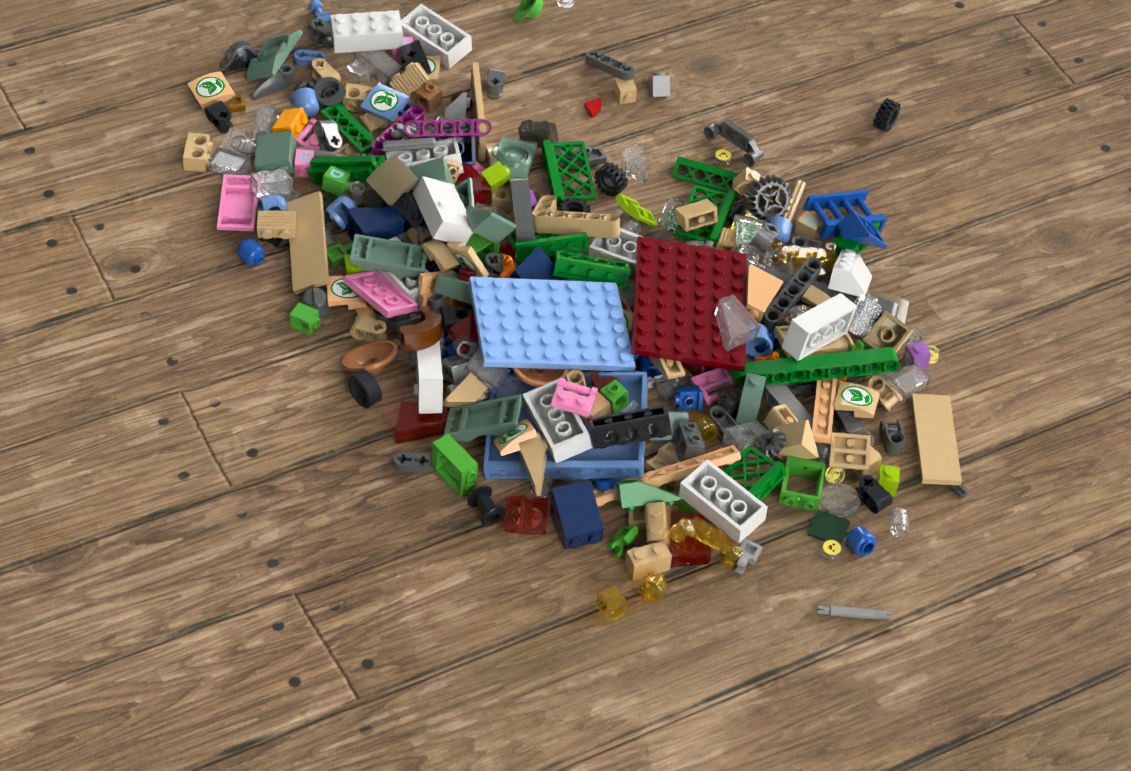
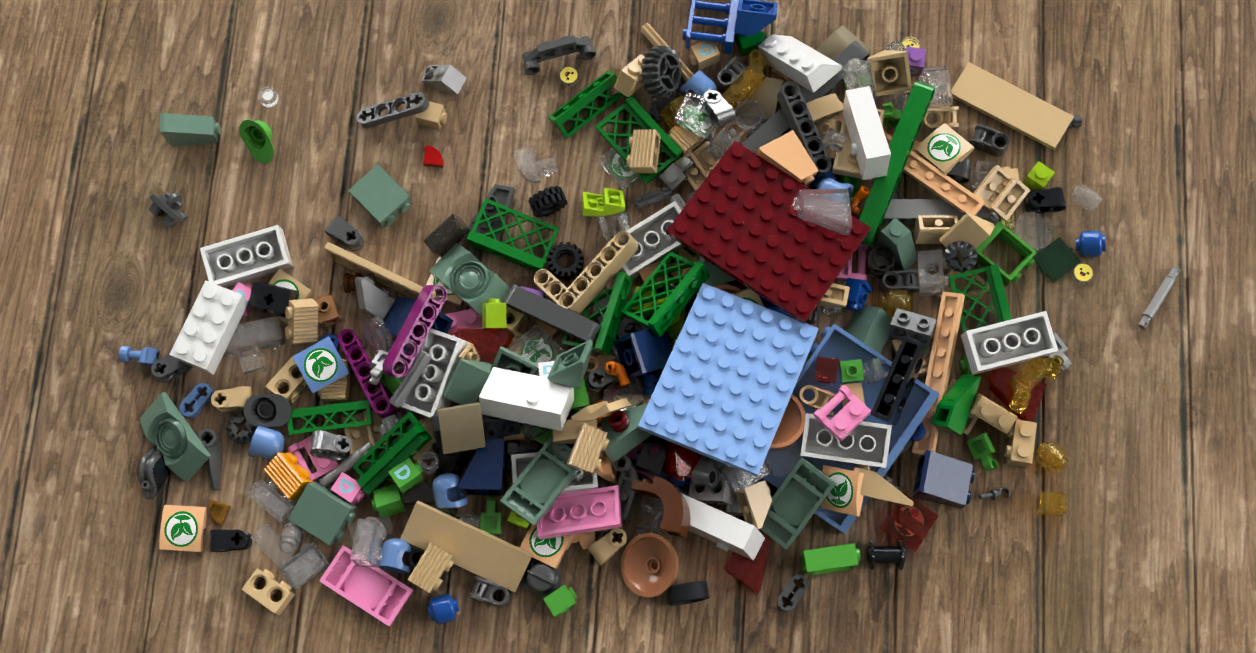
camera: 50 degrees left, 25 degrees up
none -> sand green brick [348,164,413,229]
none -> bright green brick [371,484,406,518]
none -> flat silver piece [468,576,511,607]
none -> tan brick [566,424,609,474]
none -> dark grey hand [979,487,1010,500]

